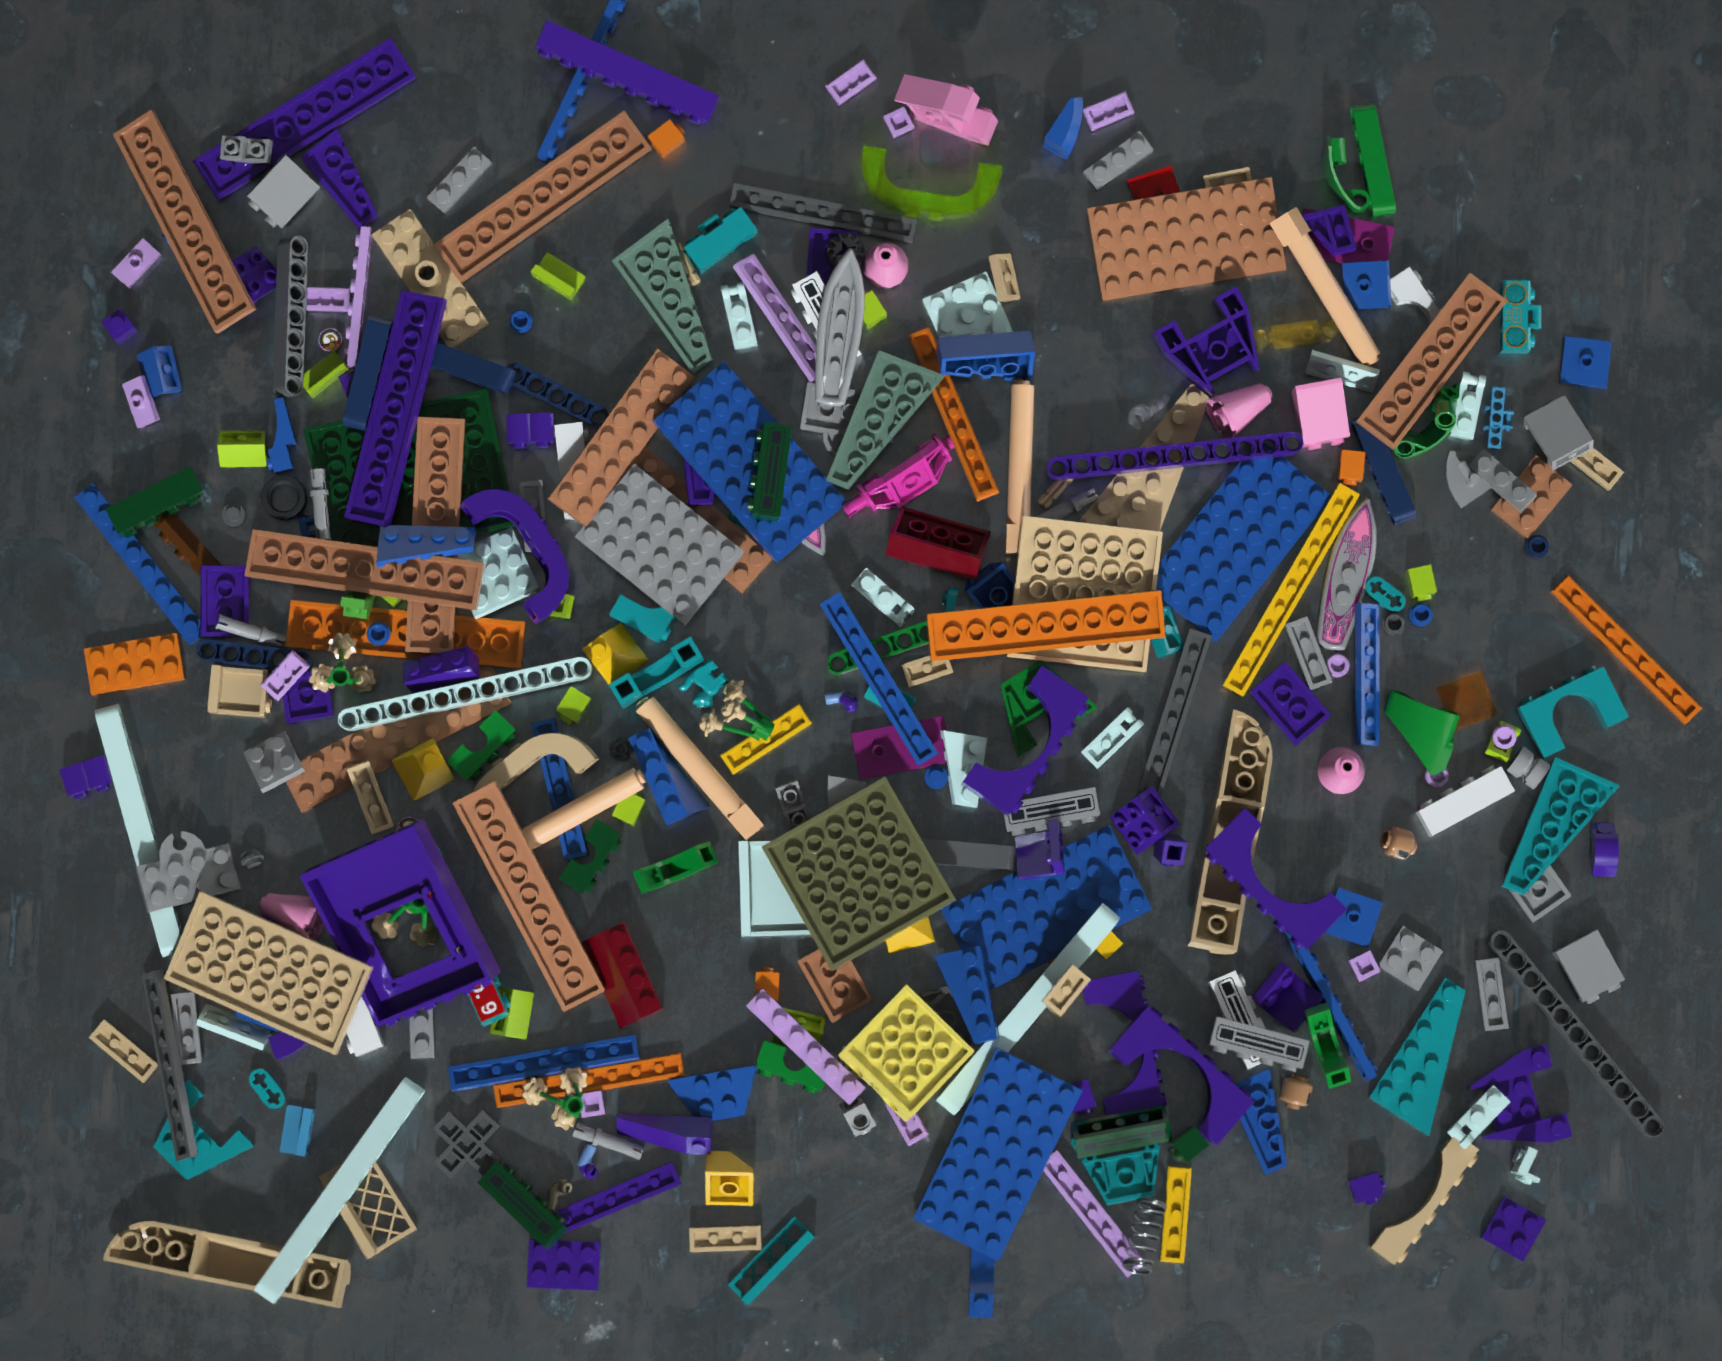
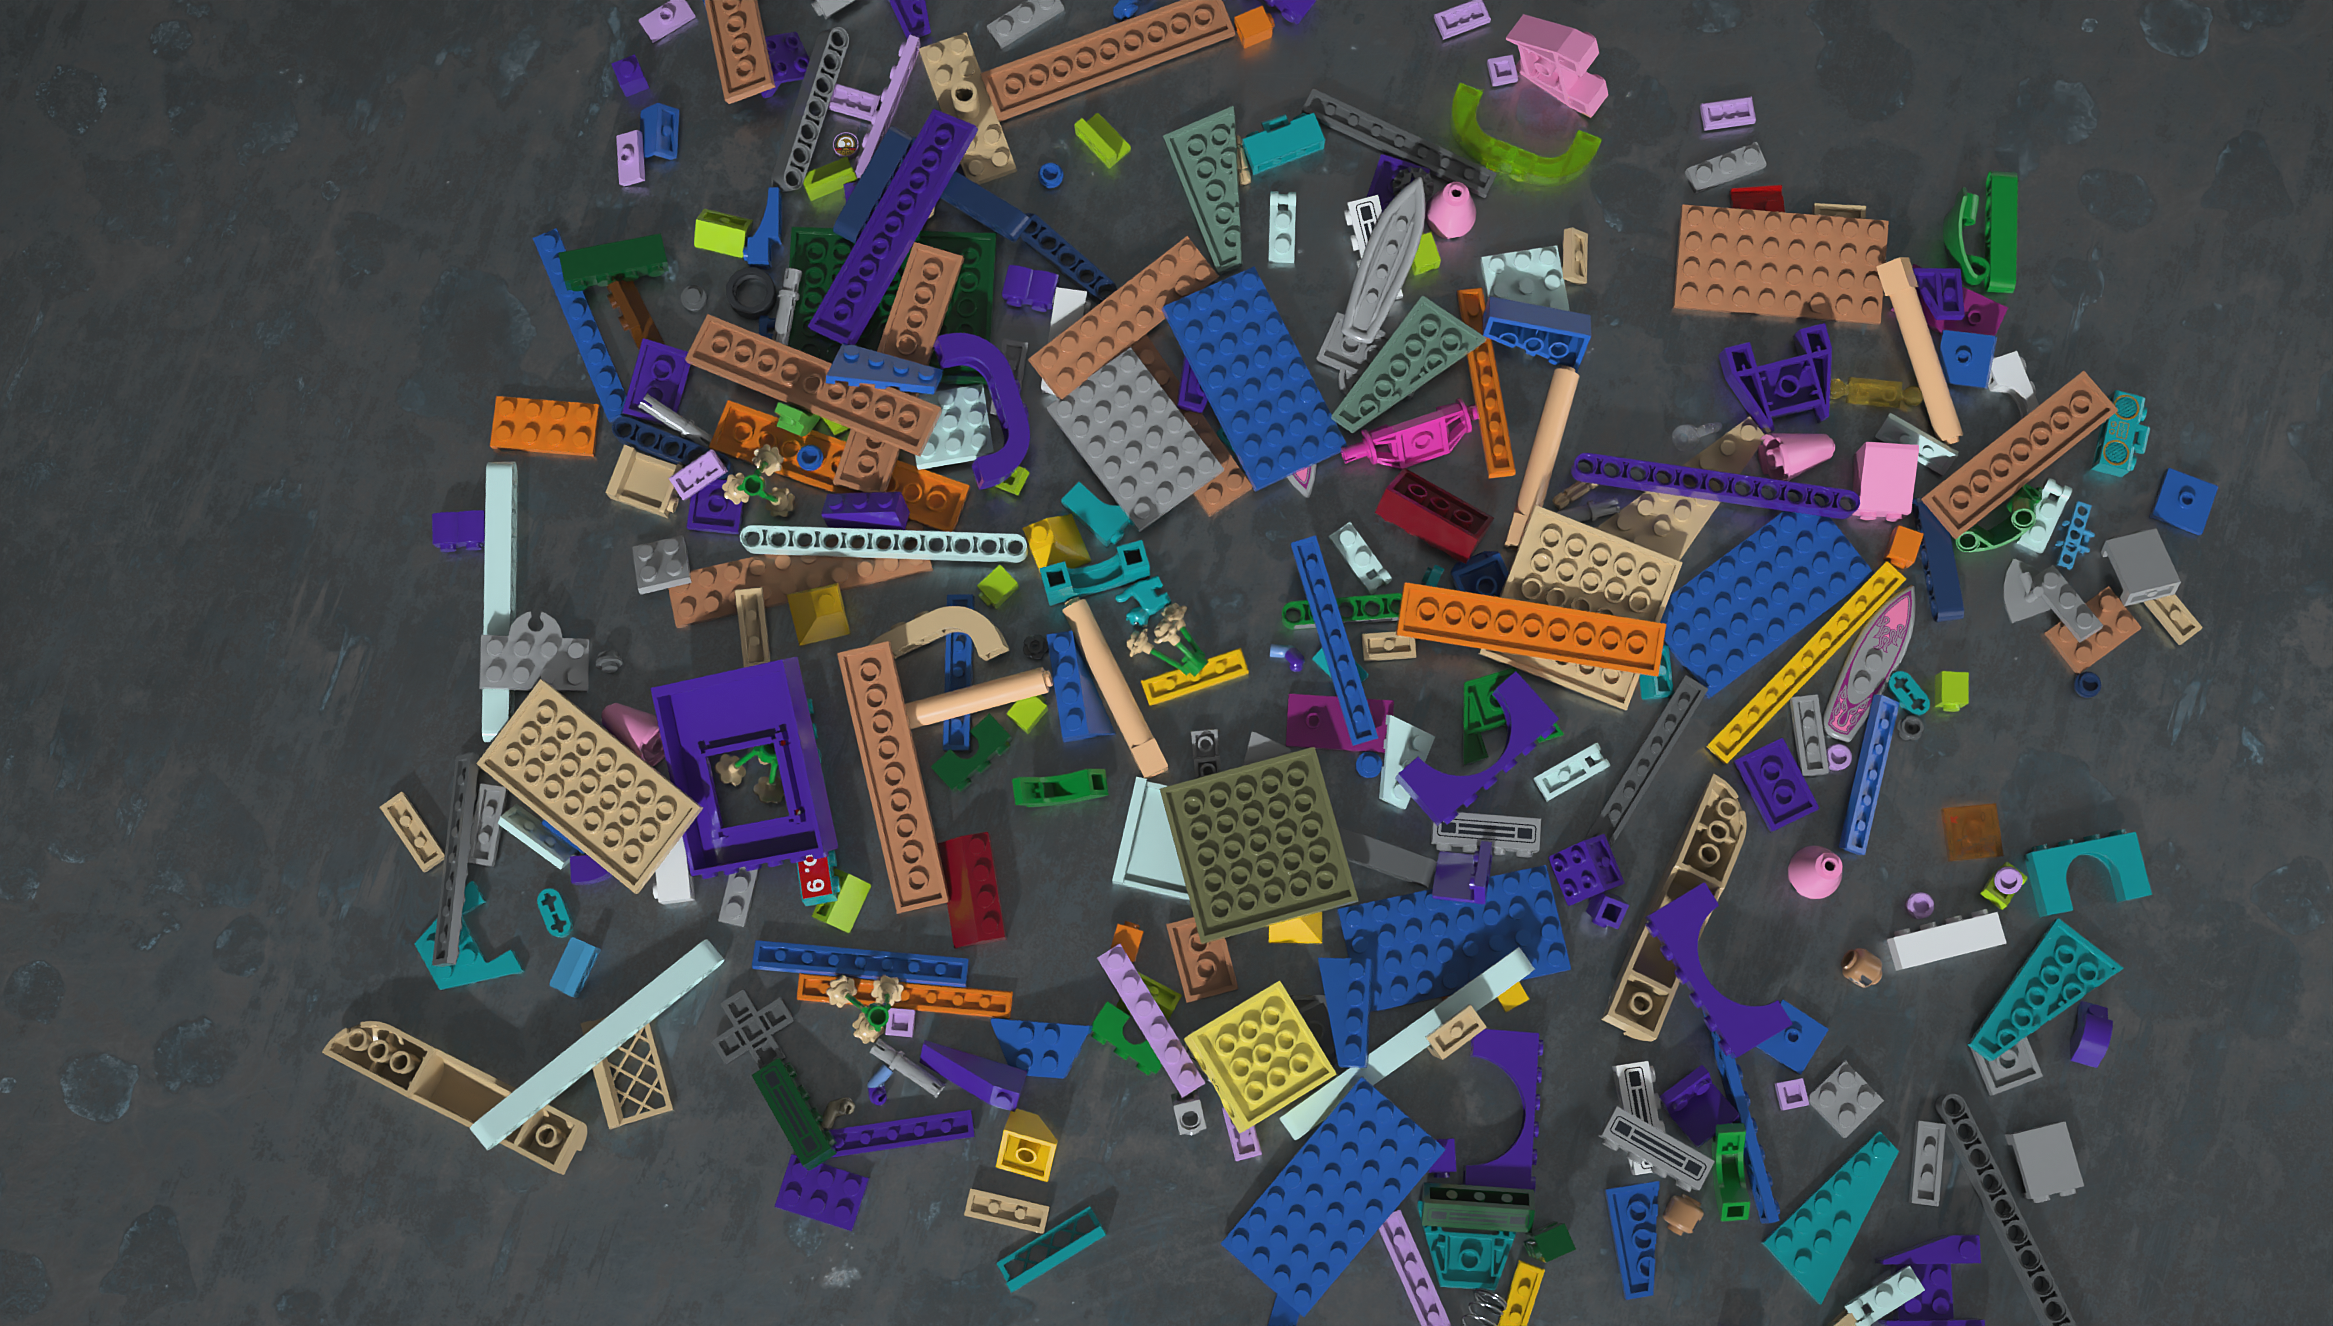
camera: 20 degrees right, 5 degrees down
green arch [446,710,517,782] -> none
lavender plate [733,254,816,383] -> none
dark green brick [746,422,792,523] -> none
blue slope [1043,97,1083,160] -> none
dark purple arch [1107,1007,1254,1146] -> none
green panel [1383,690,1461,776] -> none
blue plate [1409,603,1433,626] -> none
light grey wheel [1506,746,1551,790] -> none
orange tile [1551,575,1702,725] -> none

